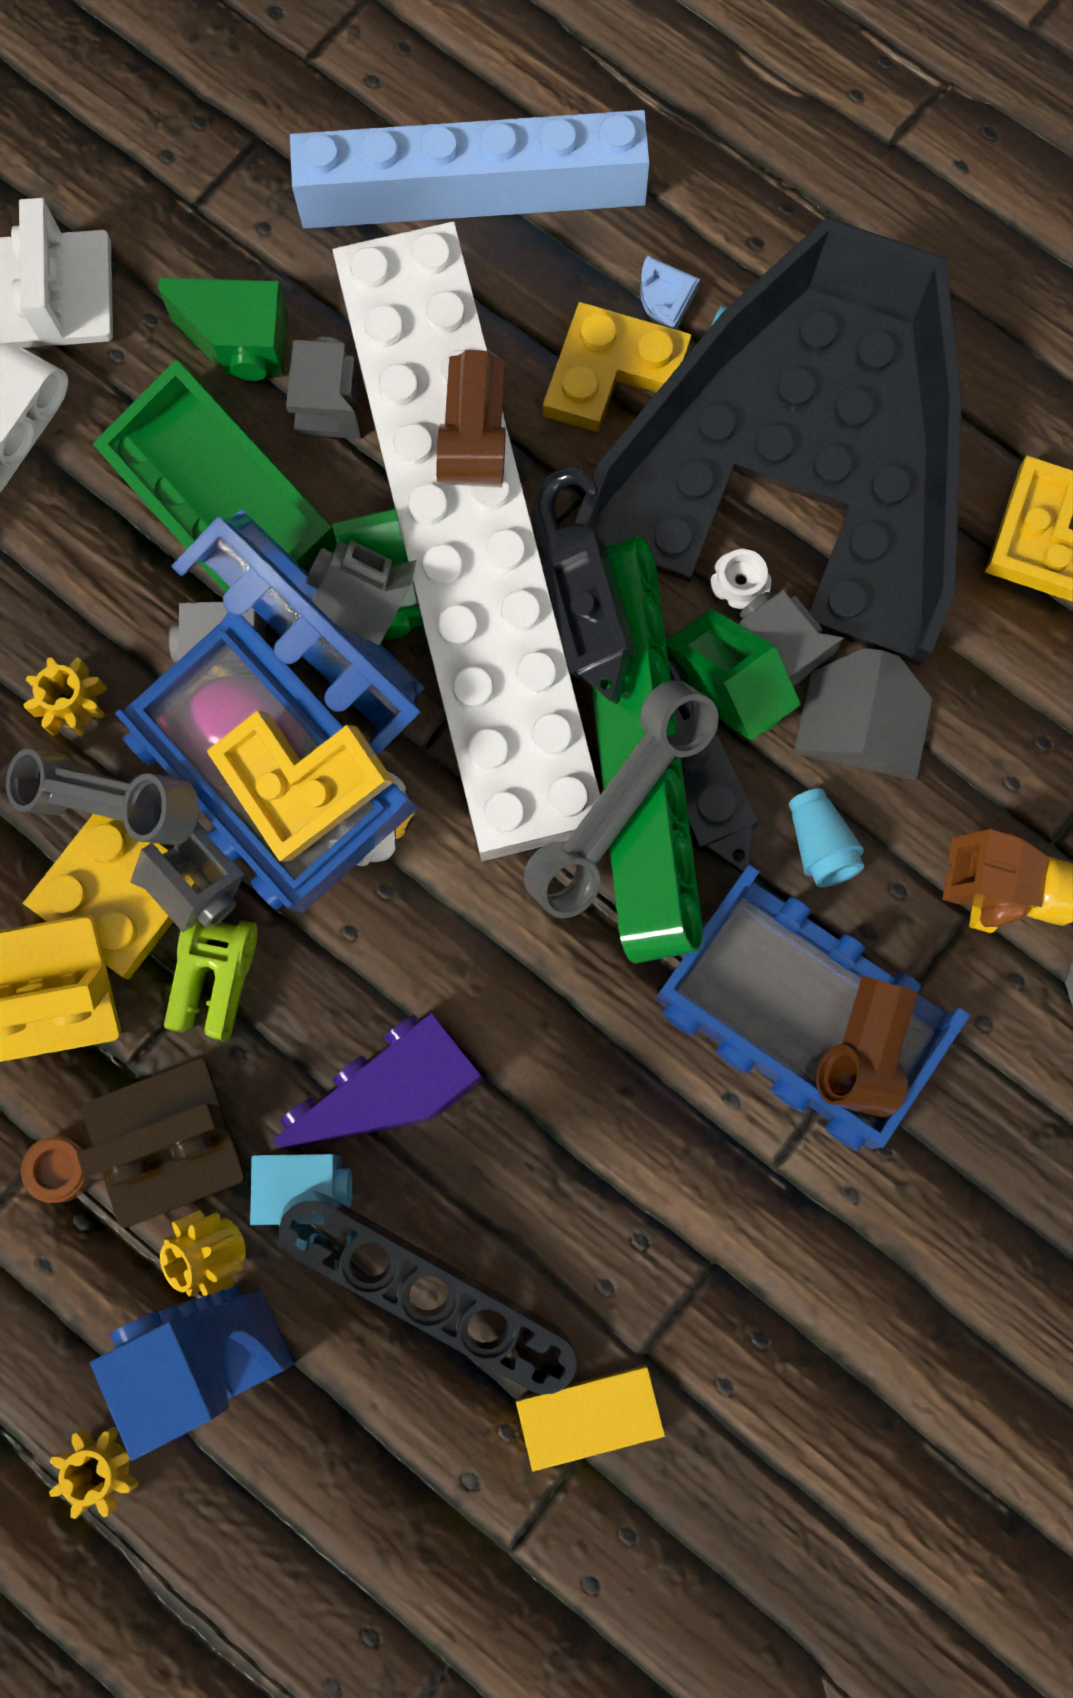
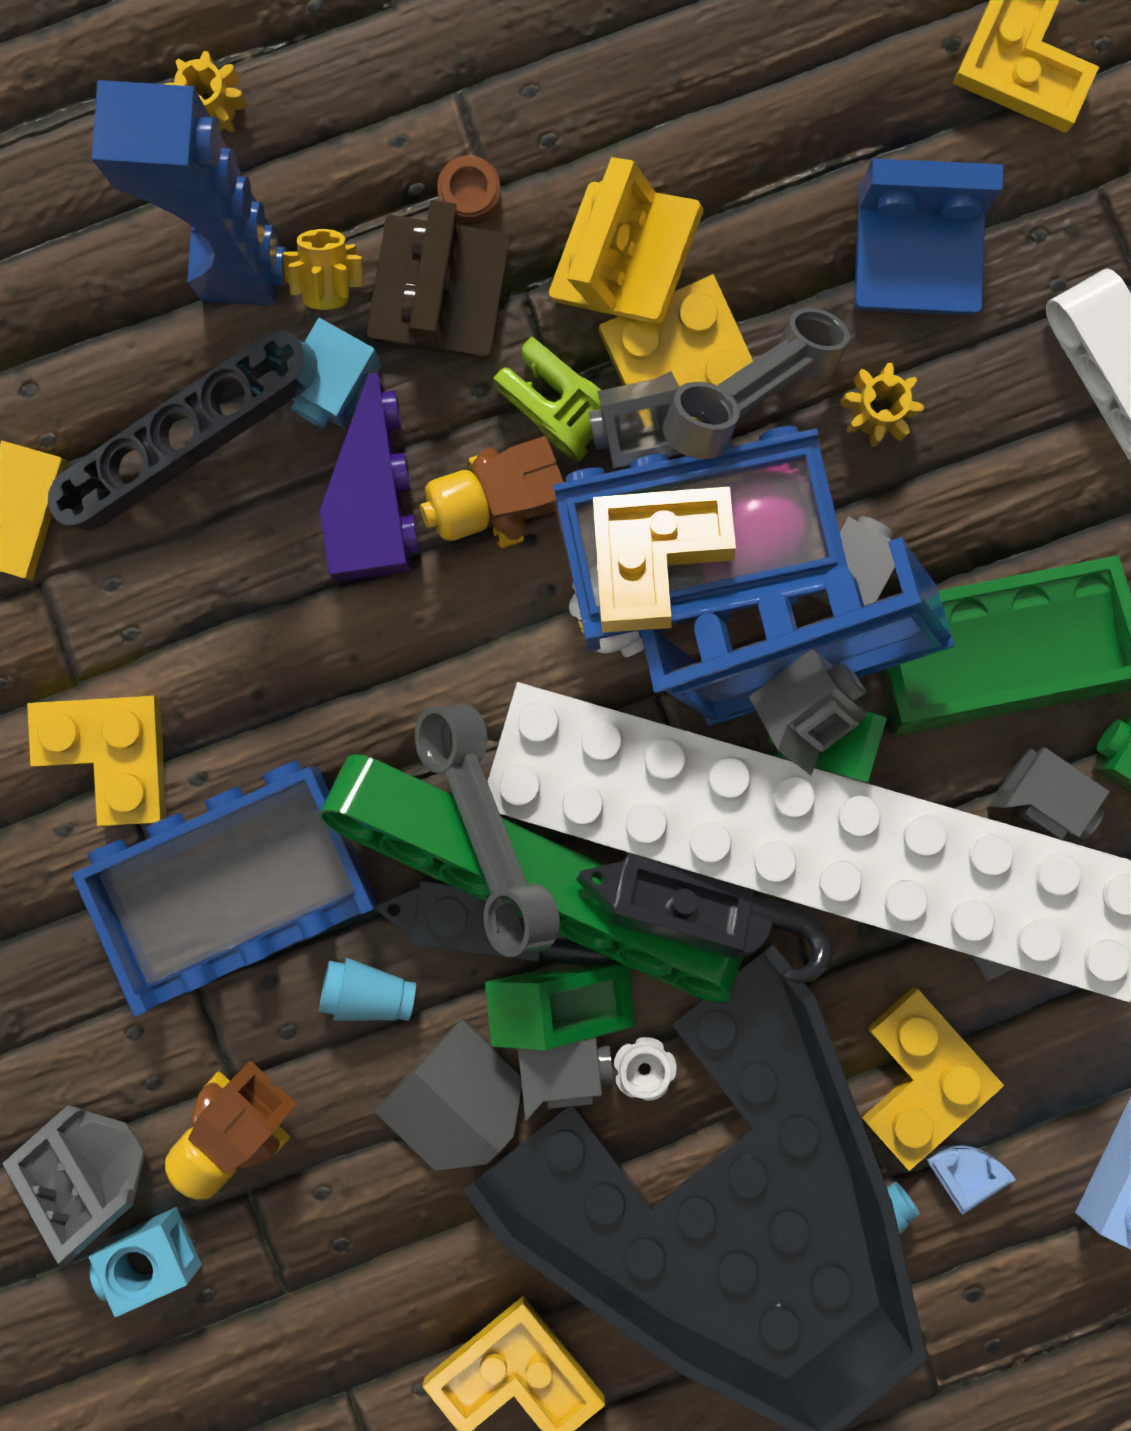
camera: 120 degrees right, 10 degrees up
reddish brown piece [436,350,506,488] -> none
reddish brown piece [816,976,918,1117] -> none
none -> yellow plate [27,696,166,826]
none -> dark orange piece [419,436,564,549]

